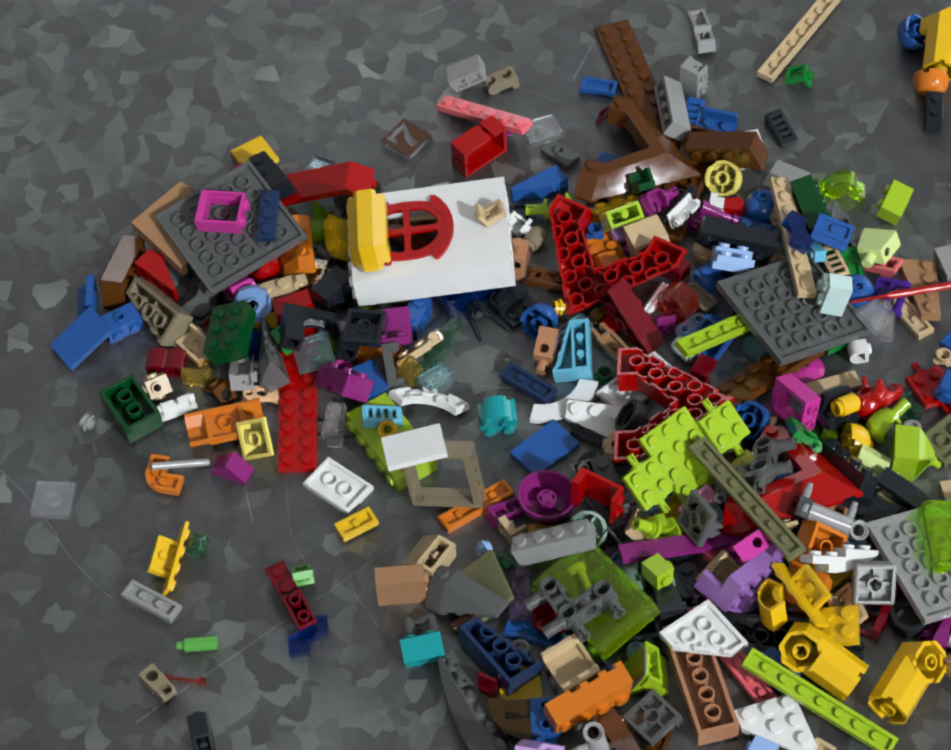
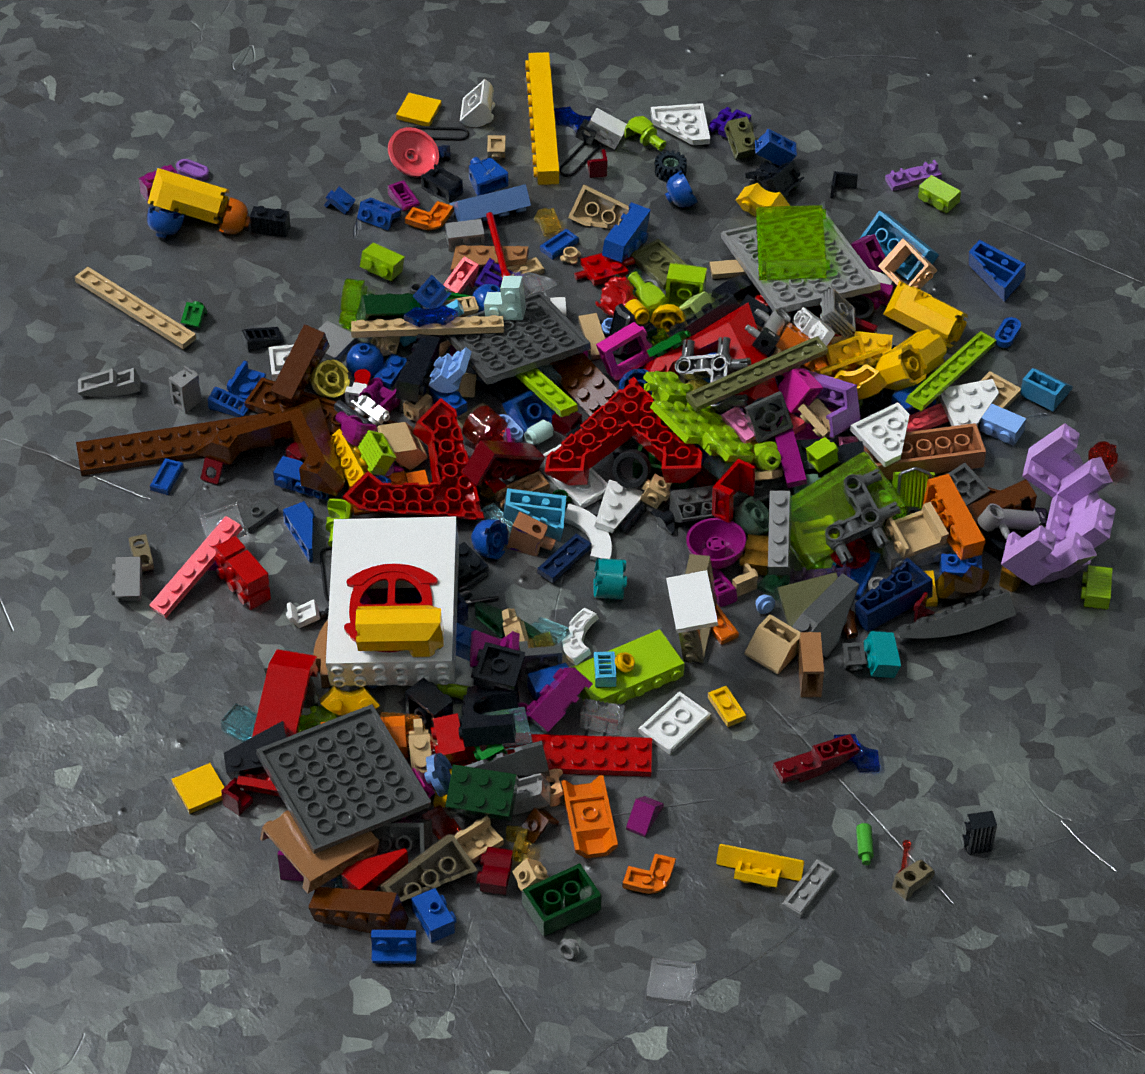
camera: 90 degrees left, 5 degrees down
blue tile [50,306,113,371] -> none
light grey bar [150,458,210,470] -> none
white hinge [157,392,198,422] -> none
clear green wheel [186,534,209,558] -> none
dark pink window [194,190,250,234] -> none
light yellow slope [236,416,274,460] -> none
dark blue plate [257,190,280,242] -> none
bright green bracket [291,563,314,587] -> none
reddish brown tile [381,118,432,160] -> none
tan bracket [474,199,507,227] -> none
blue tile [510,419,580,474] -> none
yellow plate [551,299,566,318] -> none
dark green panel [627,167,656,196] -> none
light grey brick [654,75,691,142] -> none
yellowish green torso [857,228,901,268] -> none

